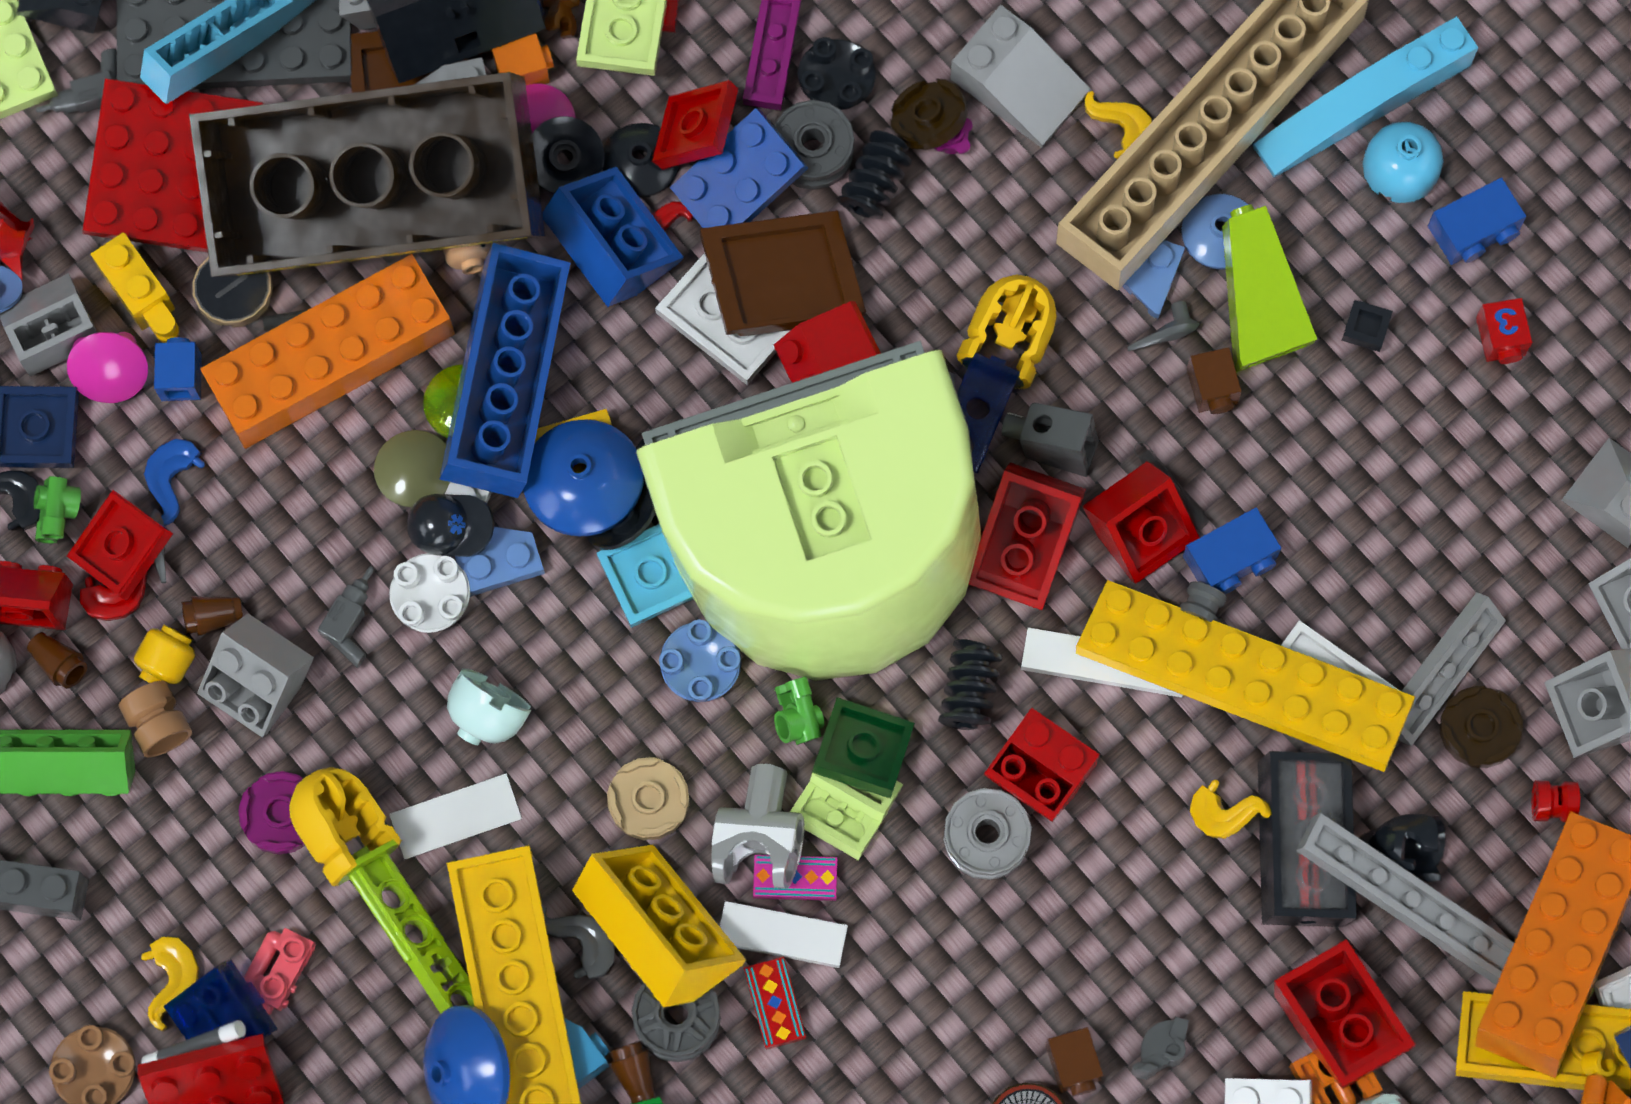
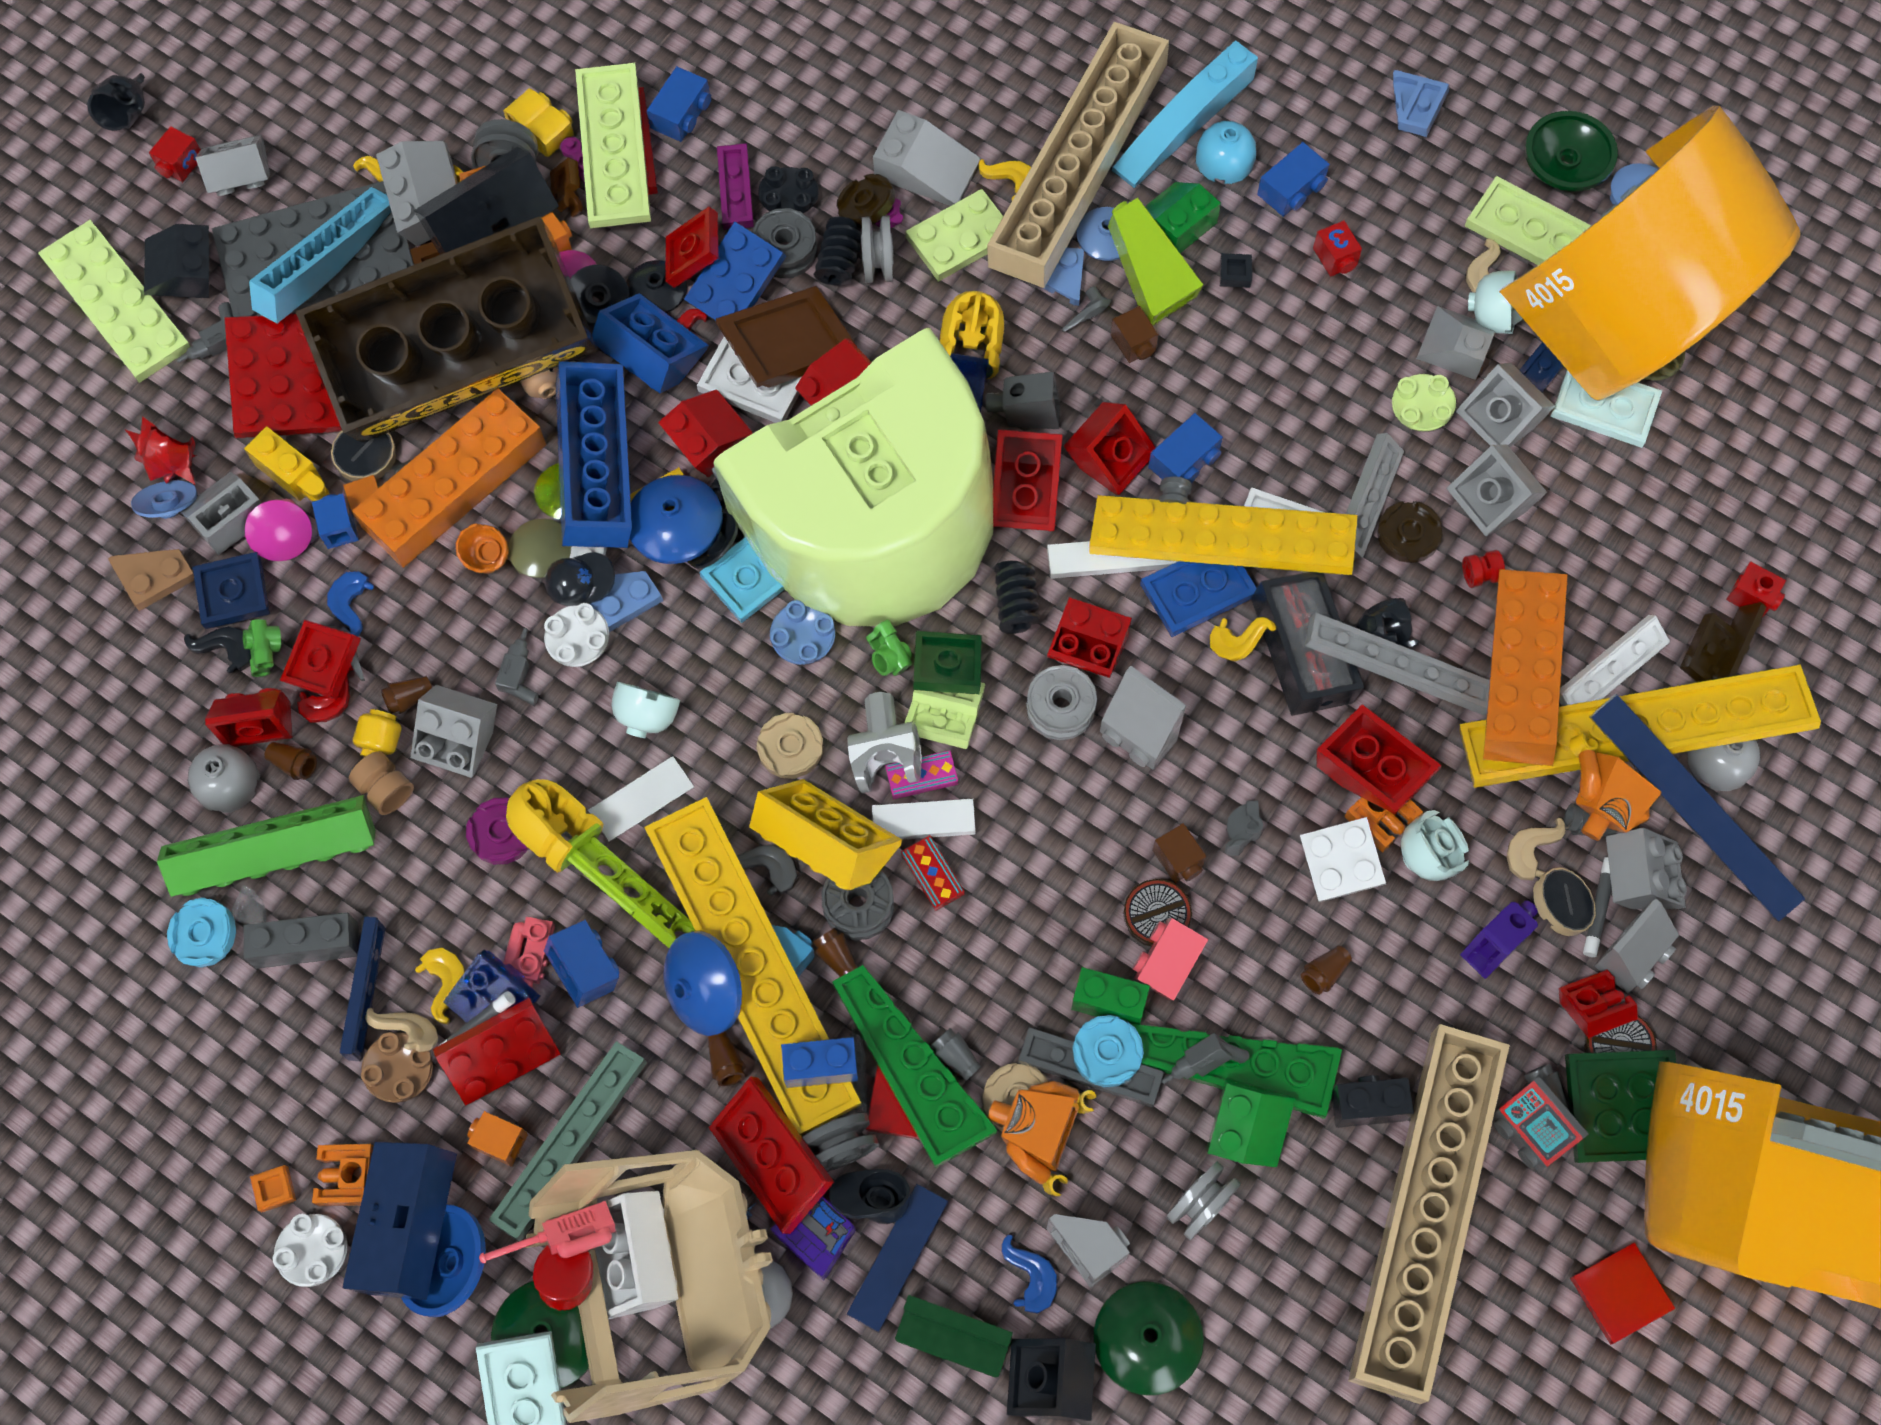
camera: 15 degrees left, 5 degrees down
none -> dark blue tile [340,917,386,1061]
none -> orange tile [343,475,379,517]
none -> tan piece [365,1008,438,1052]
none -> orange hair [455,523,509,574]
none -> blue brick [544,920,619,1008]
none -> red slope [658,389,753,477]
none -> light grey wheel [861,216,894,283]
none -> yellowish green plate [905,189,1003,282]
none -> light grey slope [1100,666,1186,770]
none -> blue plate [1140,561,1257,637]
none -> green slope [1145,182,1221,253]
none -> yellowish green dish [1392,374,1456,431]

